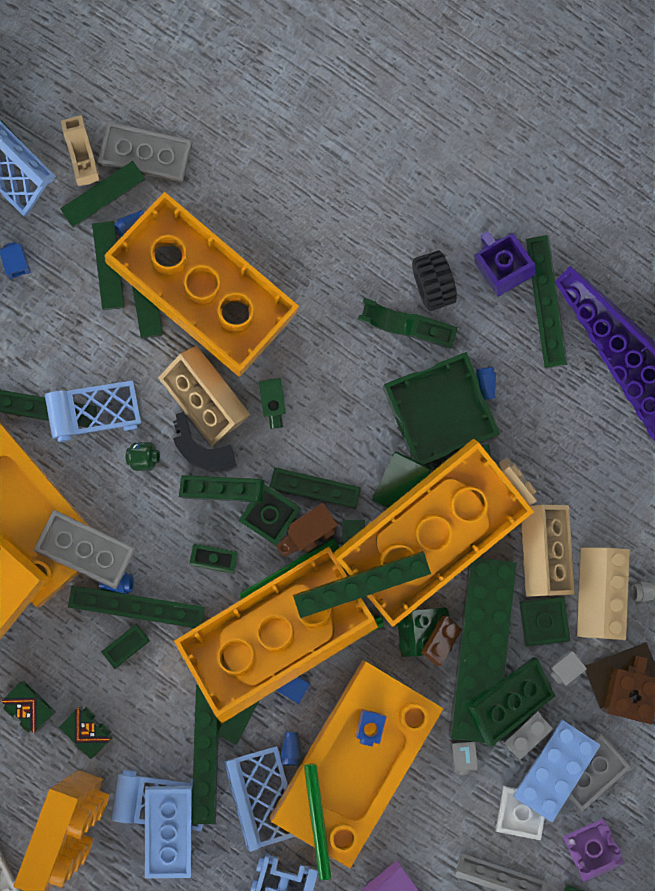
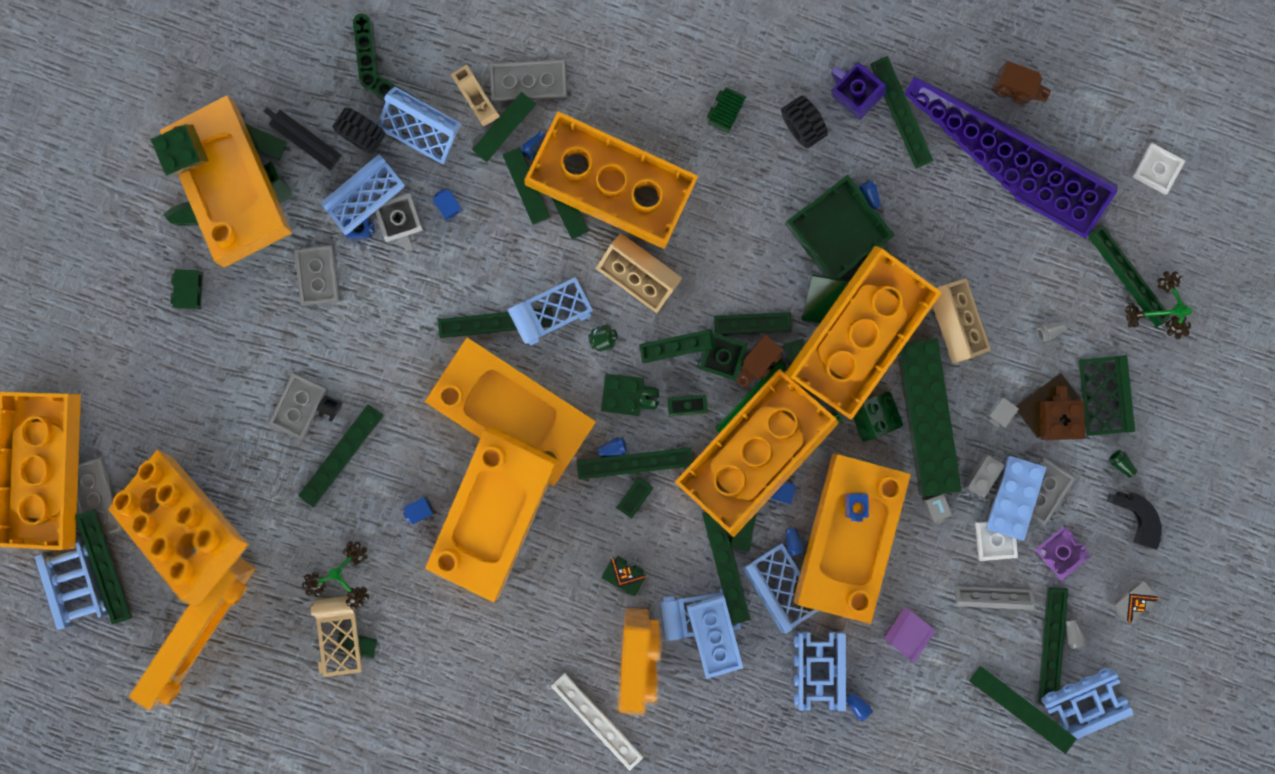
camera: 10 degrees left, 5 degrees up
dark green brick [1,681,56,733] -> none
light grey tile [34,510,136,590] -> none
black arch [173,412,238,472] -> none
dark green torso [258,378,286,429] -> none
dark green plate [293,551,431,618] -> none
green axle [304,763,332,880] -> none
dark green piece [358,298,458,349] -> none
reddish brown plate [421,615,462,666] -> none
dark green tile [468,657,555,747] -> none
tan plate [499,457,537,506] -> none
dark green tile [519,597,570,647] -> none
tan slope [576,547,630,640] -> none
none -> dark green plate [601,374,659,416]
none -> dark green brick [707,87,746,134]

